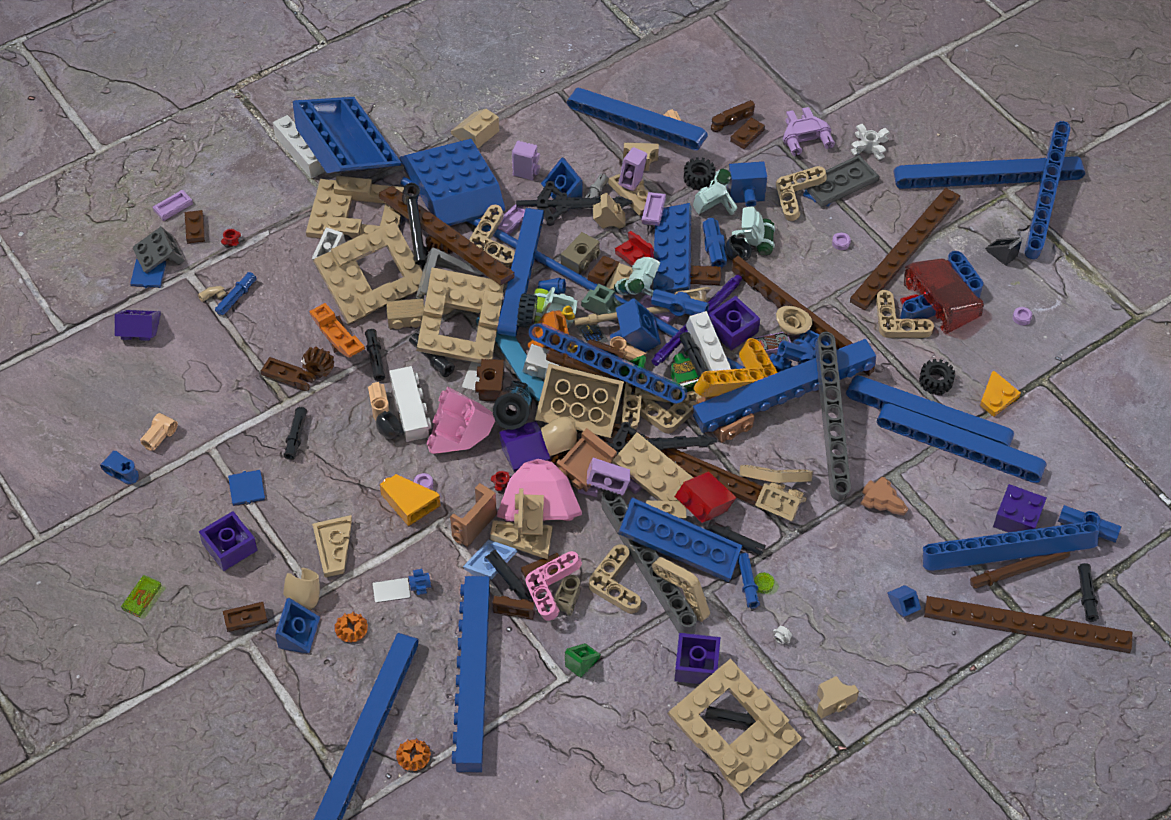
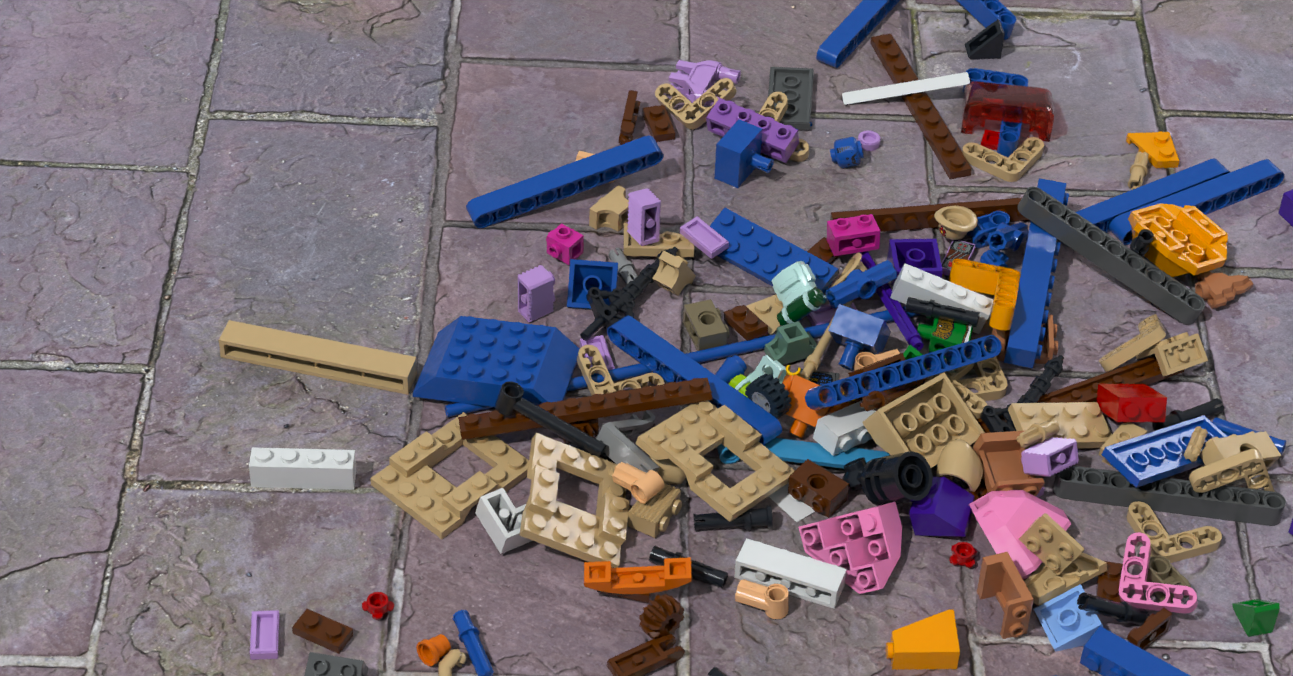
camera: 55 degrees left, 10 degrees down
blue slope [293,97,401,173] -> none
black hair [376,411,404,440] -> none
lavender tile [413,473,433,490] -> none
tan slope [450,109,499,149] -> none
red bracket [615,231,654,266] -> none
black tyre [683,157,716,190] -> none
light aqua piece [693,169,737,215] -> none
blue piece [703,218,727,269] -> none
black hair [725,234,752,261] -> none
light aqua piece [732,207,775,256] -> none
clear neon green tile [754,572,774,594] -> none
white pin [851,124,890,160] -> none
black tyre [919,359,955,395] -> none
lavender tile [1013,307,1032,326] -> none
none -> tan brick [219,320,417,395]
none -> orange piece [417,634,451,666]
none -> dark pink brick [546,223,584,265]
none -> light nougat piece [612,462,665,504]
none -> tan beam [655,78,736,129]
none -> medium lavender brick [706,98,799,163]
none -> dark pink brick [826,214,880,256]
none -> blue head [830,137,864,168]
none -> white sticker [842,72,970,105]
none -> tan axle [1016,418,1060,448]
none -> tan axle [1128,152,1149,190]
none -> light orange piece [1128,204,1228,277]
none -> black pin [1130,229,1154,257]
none -> tan axle [1184,426,1208,462]
none -> tan arch [1199,431,1281,473]

